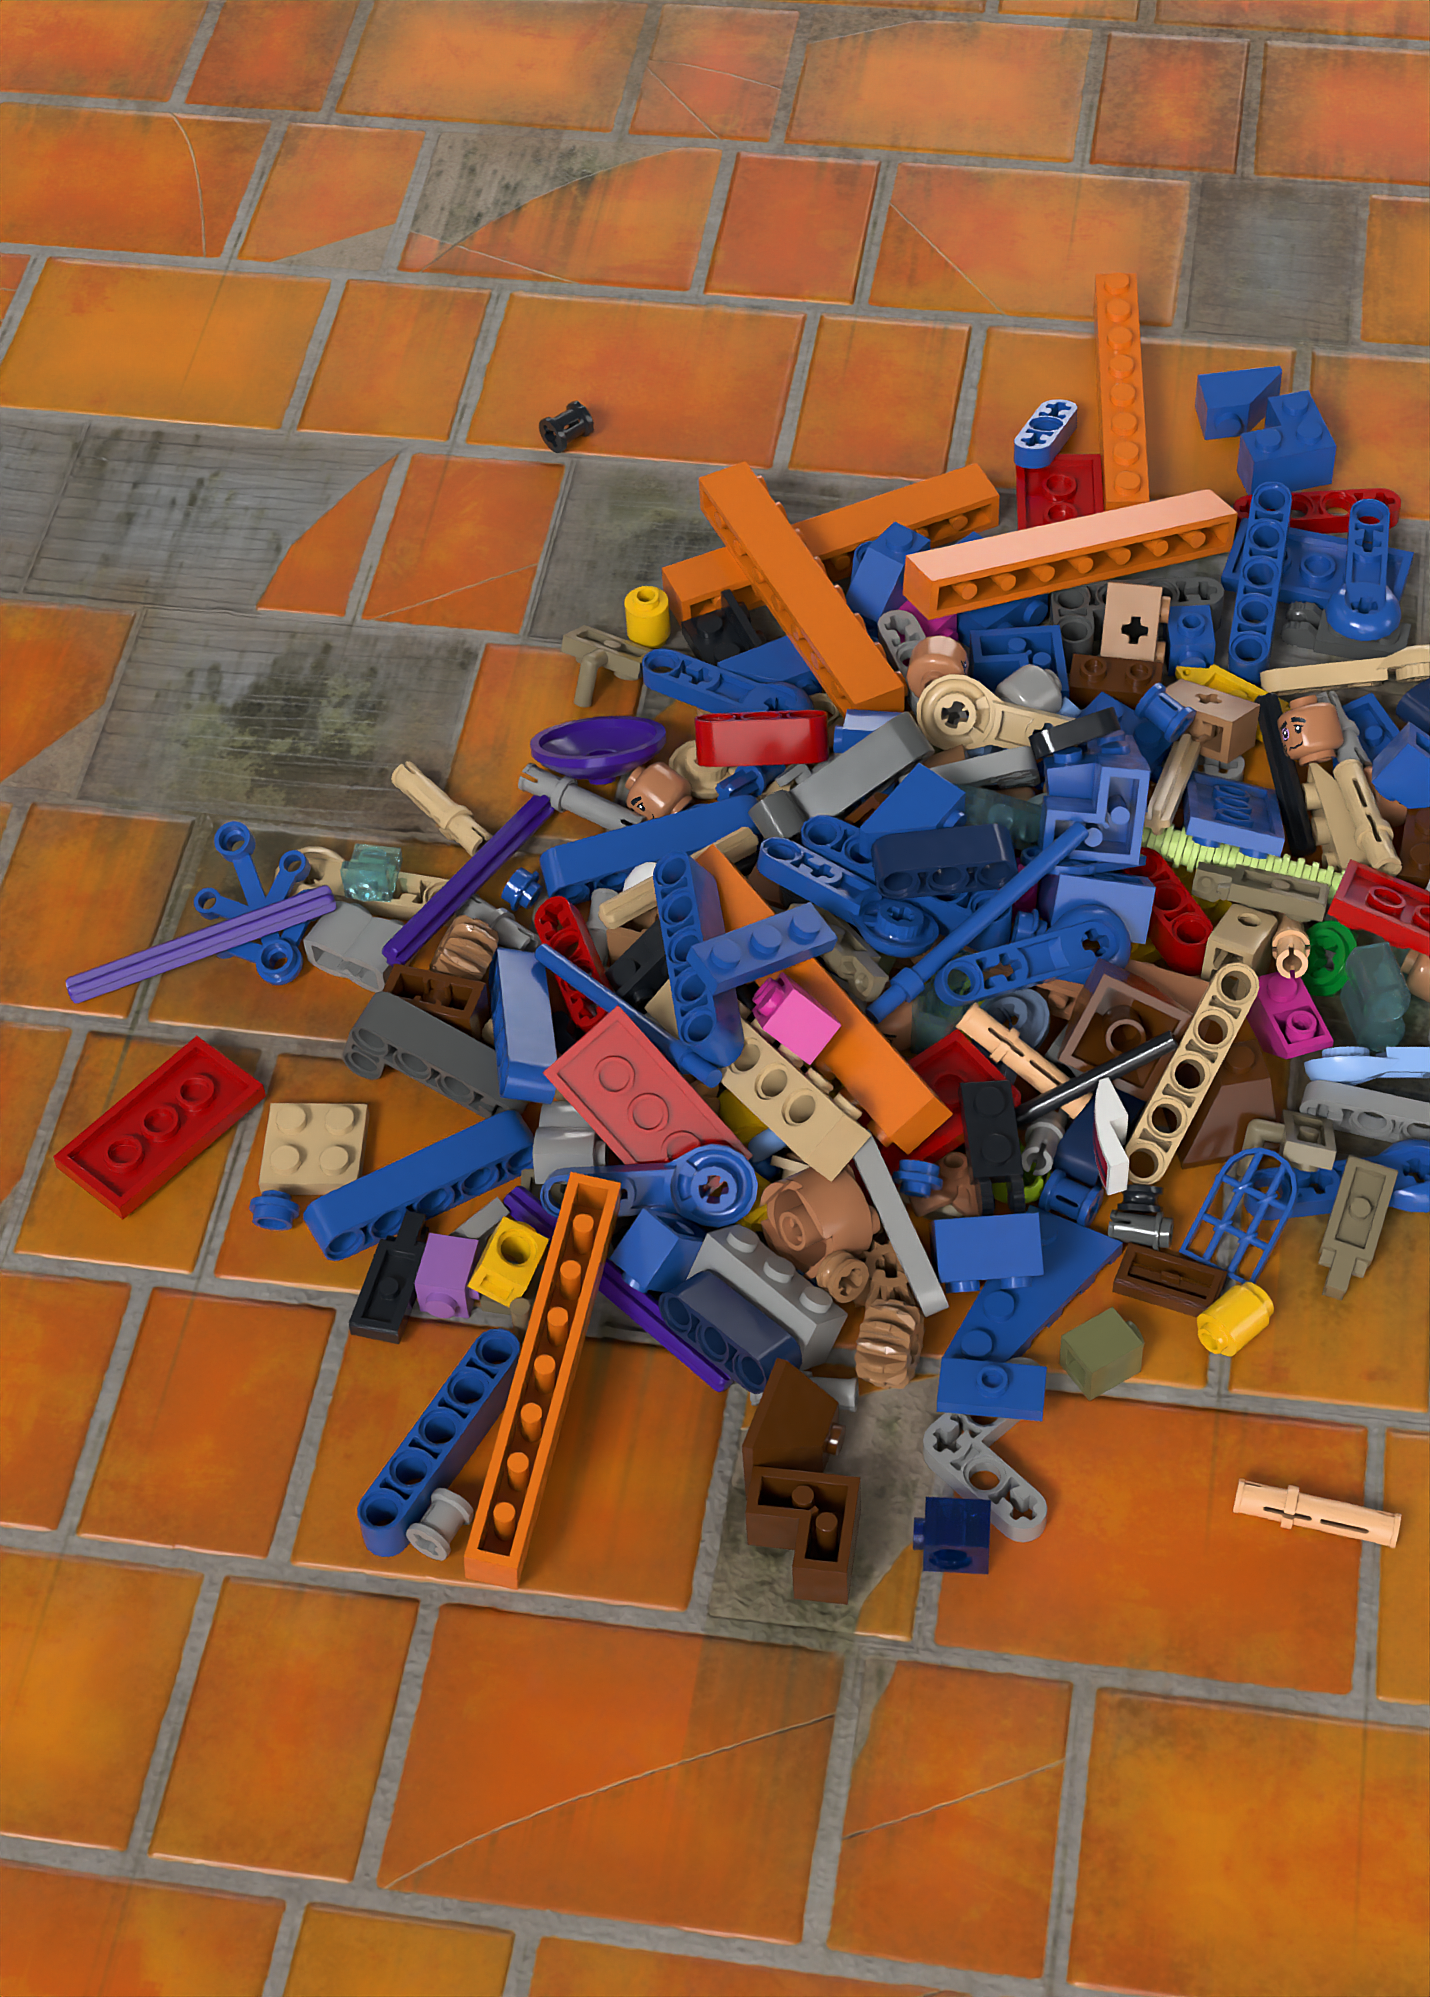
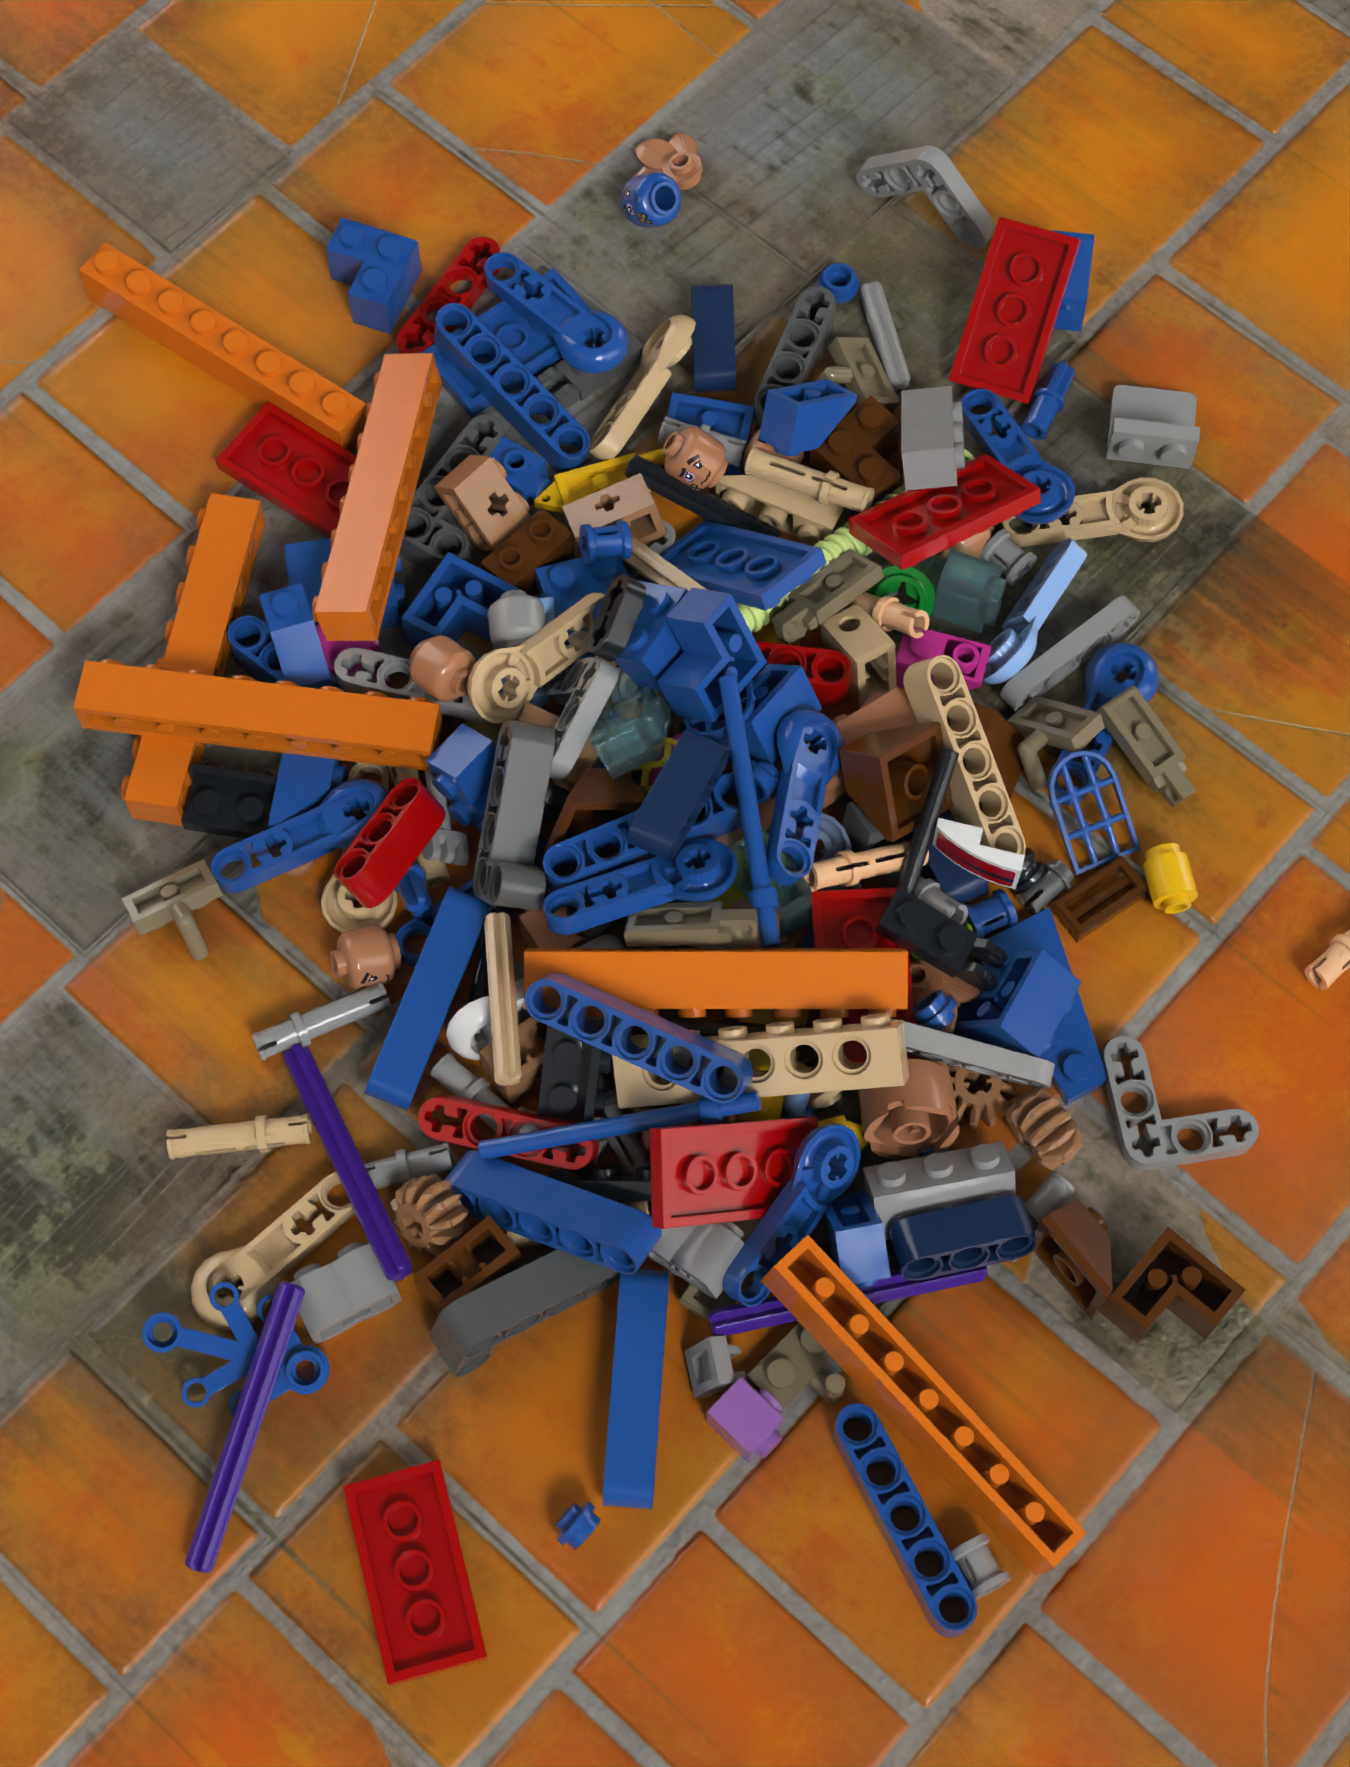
camera: 60 degrees left, 15 degrees up
tan plate [258,1103,370,1195] -> none
clear light blue bracket [340,843,403,903] -> none
black hinge [349,1211,429,1344] -> none
yellow brick [467,1216,549,1308] -> none
blue plate [501,867,543,911] -> none
dark purple dish [530,716,667,785] -> none
yellow brick [624,586,671,650] -> none
blue plate [686,902,838,996] -> none
slope [752,972,841,1065] -> none
medium nougat bush [816,1250,869,1303] -> none
blue slope [859,763,967,859] -> none
clear blue brick [913,1497,991,1574] -> none
blue plate [937,1357,1047,1421] -> none
blue beam [1014,399,1077,469] -> none
olive brick [1059,1307,1145,1401] -> none
blue slope [1195,366,1282,440] -> none

